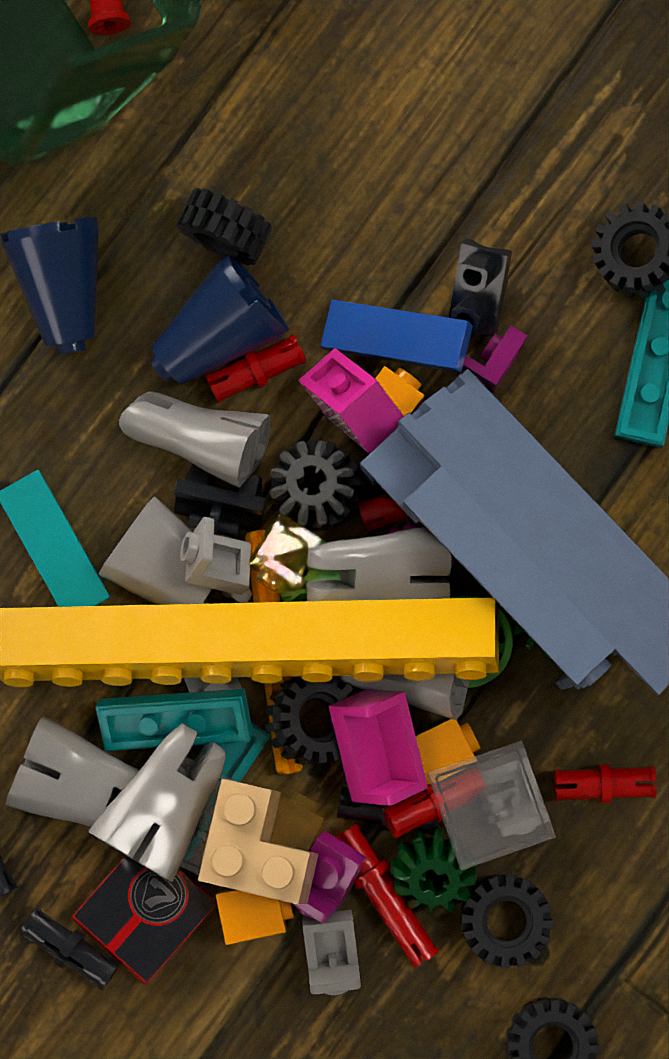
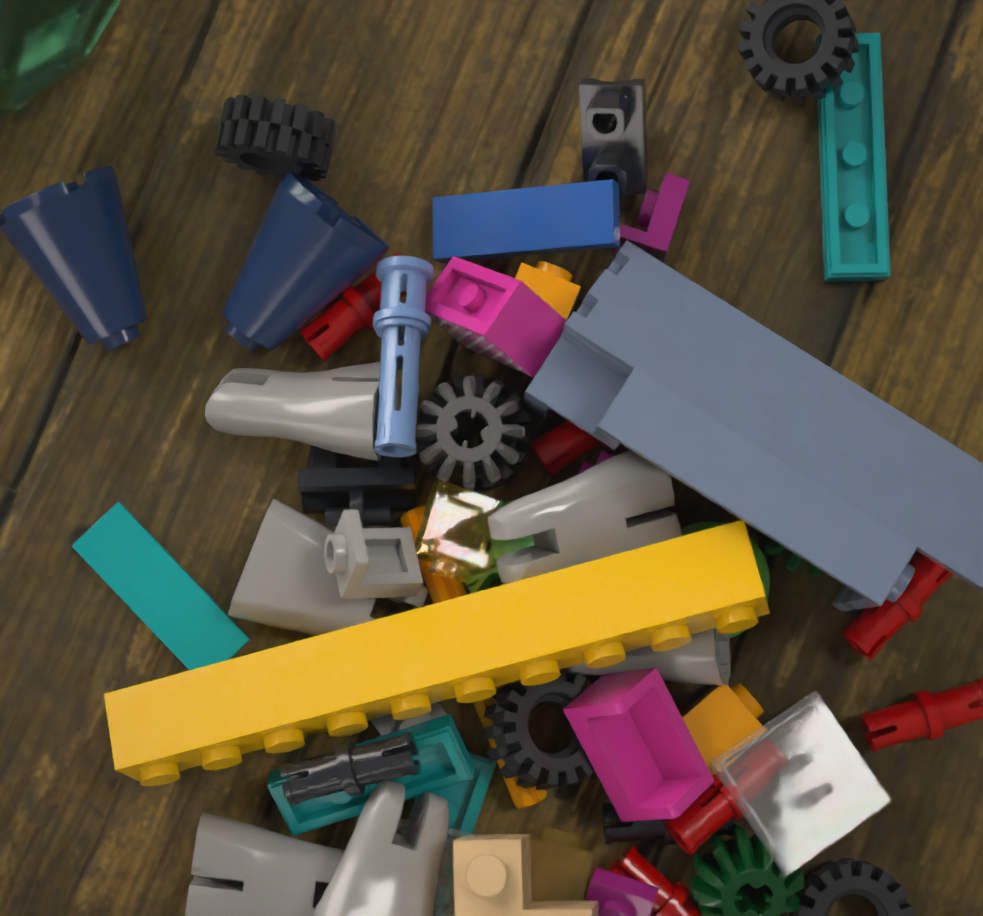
camera: 20 degrees left, 0 degrees up
none -> black pin [280,732,421,806]
none -> medium blue pin [372,256,434,457]
none -> red pin [840,552,953,661]

